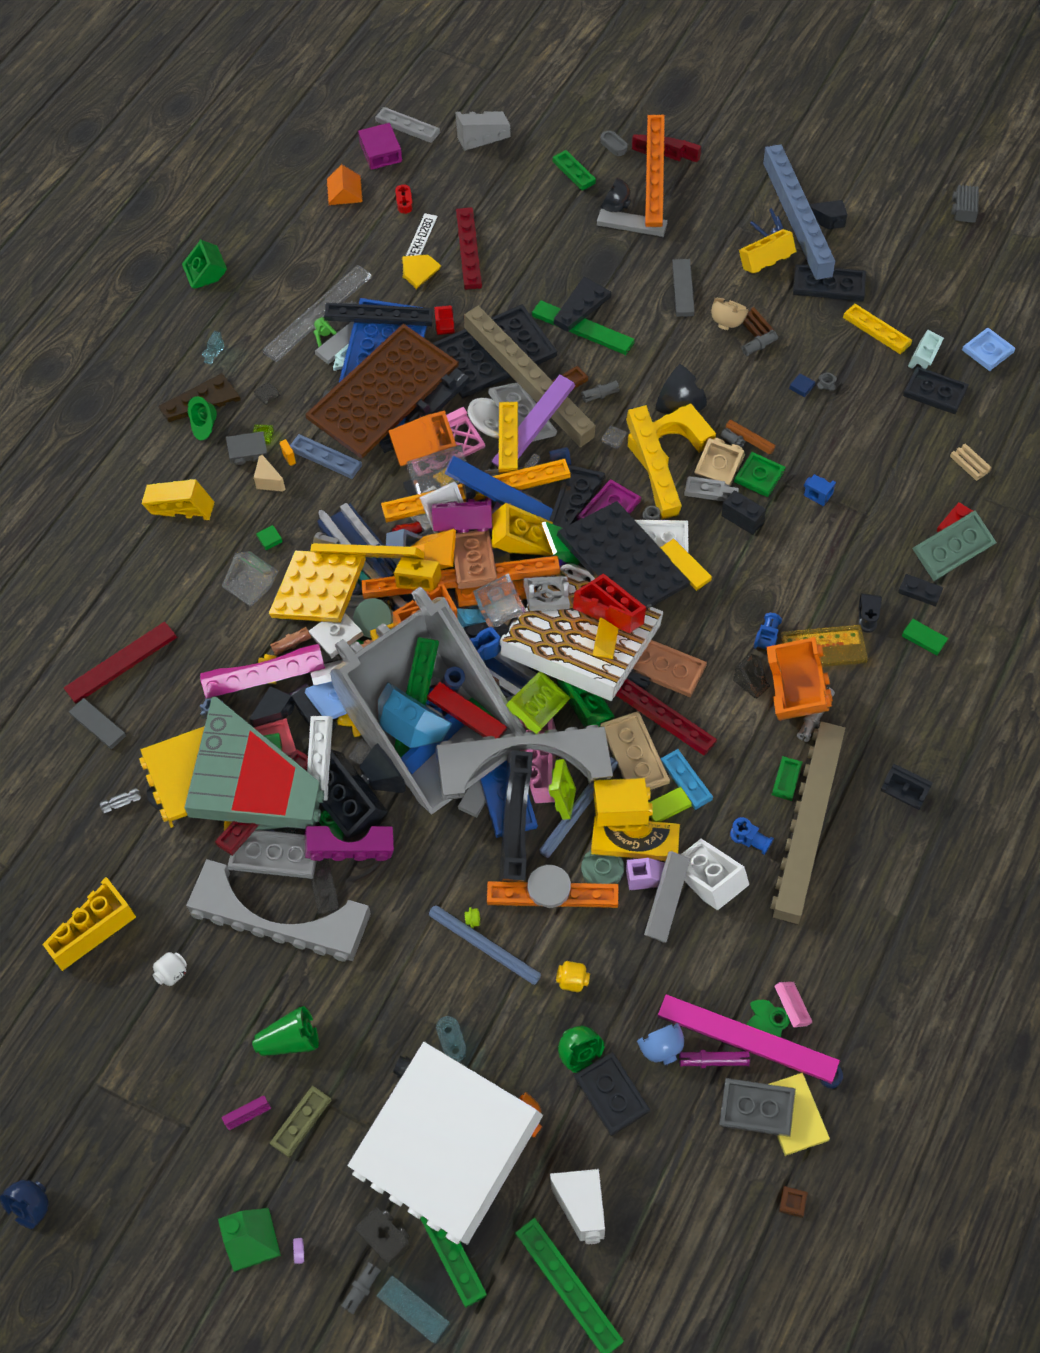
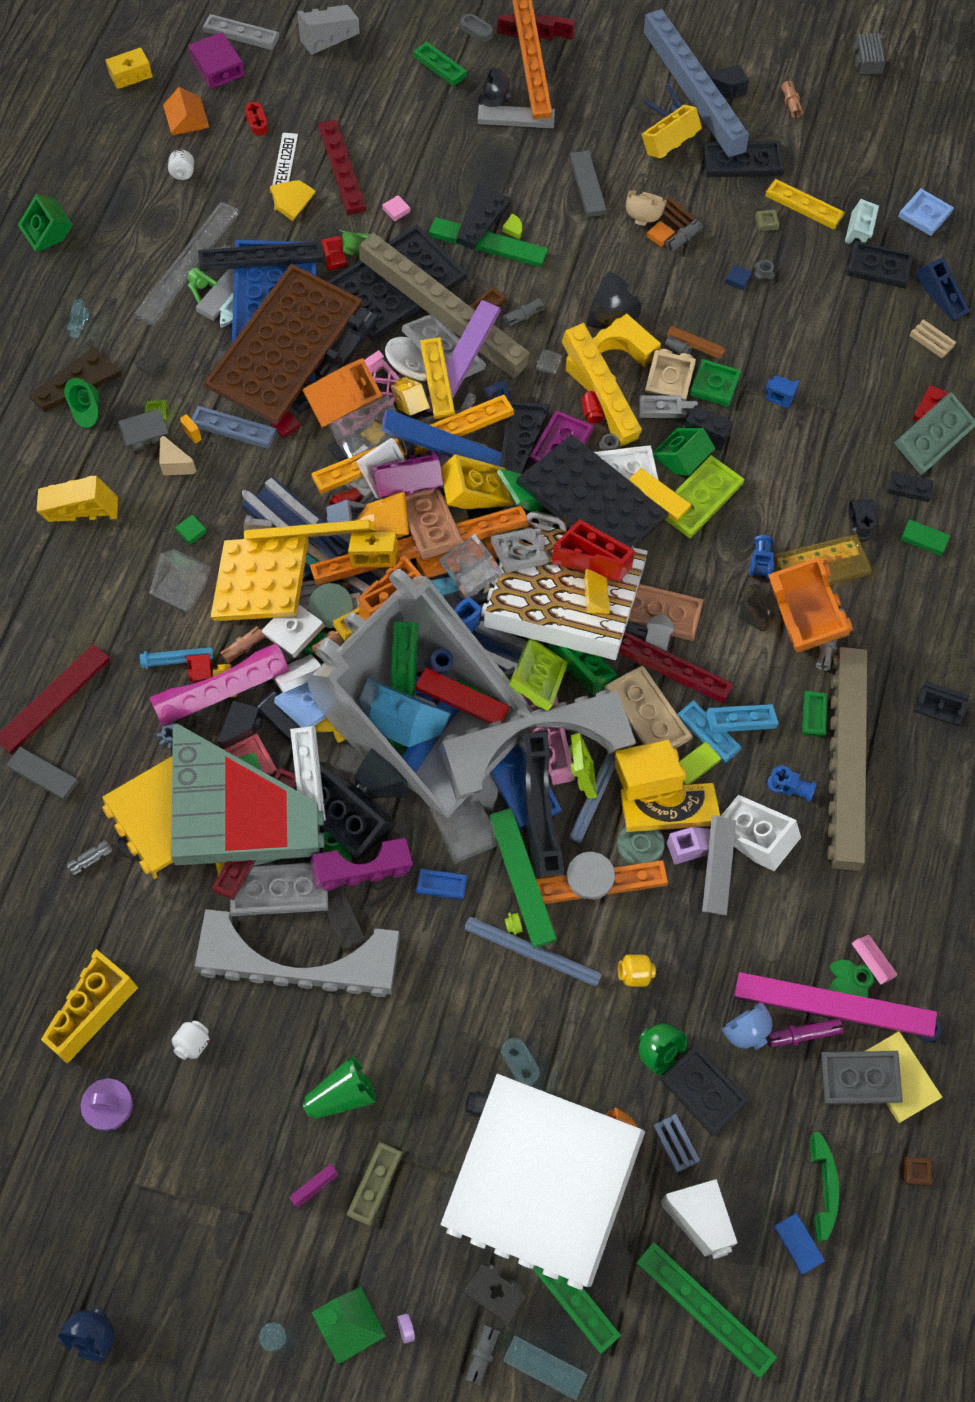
camera: 15 degrees left, 5 degrees up
none -> medium lavender tile [81,1078,133,1131]
none -> yellow brick [106,48,152,89]
none -> dark azure axle [140,647,214,669]
none -> white head [168,150,194,180]
none -> red brick [186,654,213,684]
none -> clear light blue tile [259,1323,287,1352]
none -> dark red tile [270,411,300,439]
none -> bright green piece [339,229,383,256]
none -> bright pink tile [383,195,410,221]
none -> yellow brick [390,377,430,416]
none -> blue tile [416,869,467,900]
none -> clear slope [428,795,498,864]
none -> green tile [489,808,556,949]
none -> lime tile [502,214,522,239]
none -> red brick [581,391,605,424]
none -> light grey tile [646,614,674,651]
none -> orange tile [647,221,675,247]
none -> green slope [652,428,715,476]
none -> sand blue tile [653,1114,700,1173]
none -> lime plate [665,455,745,539]
none -> dark azure plate [706,704,779,733]
none -> olive tile [755,210,779,232]
none -> blue tile [773,1213,825,1275]
none -> nougat pin [781,81,803,118]
none -> green slope [810,1132,839,1243]
none -> dark blue slope [915,256,970,321]

